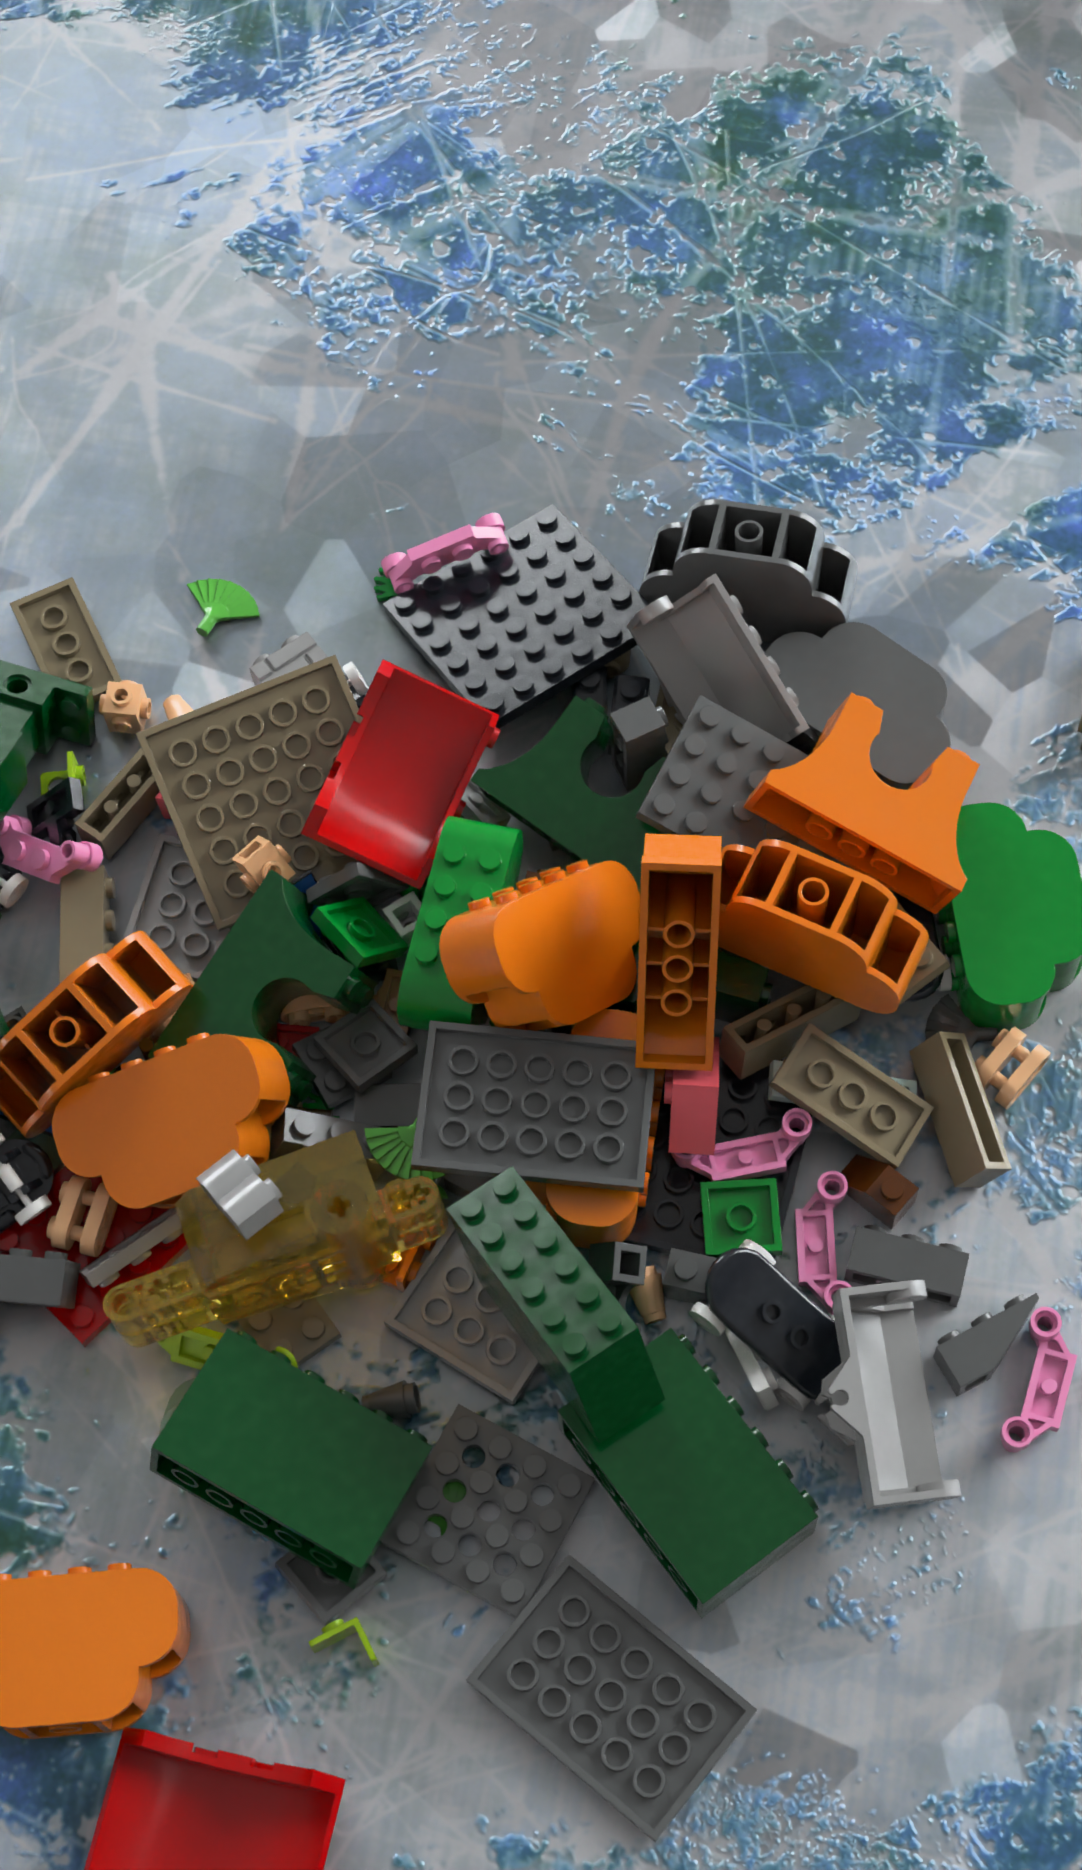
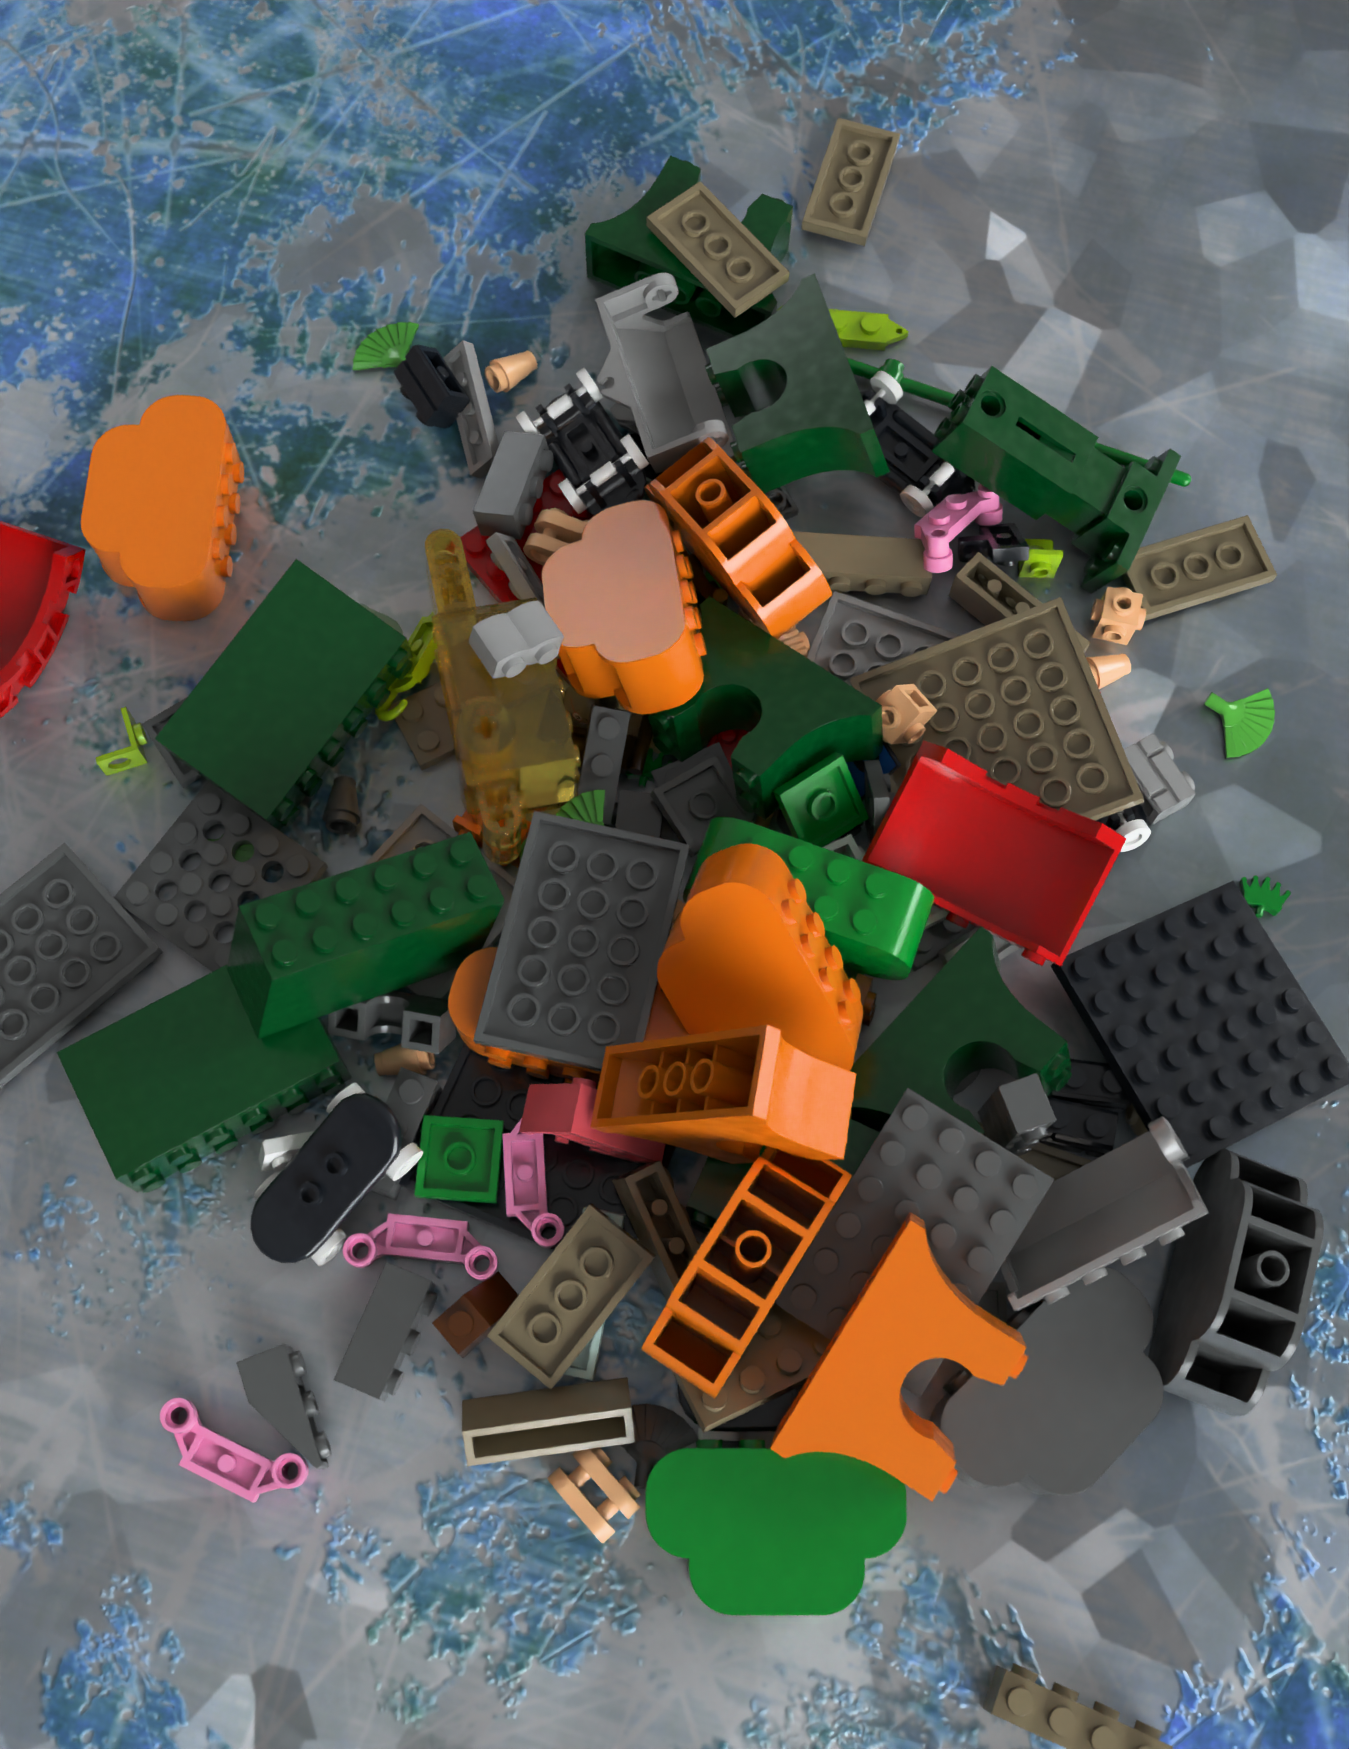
camera: 90 degrees right, 5 degrees up
bright pink plate [381,513,509,594] -> none
light grey piece [815,1280,961,1510] -> none

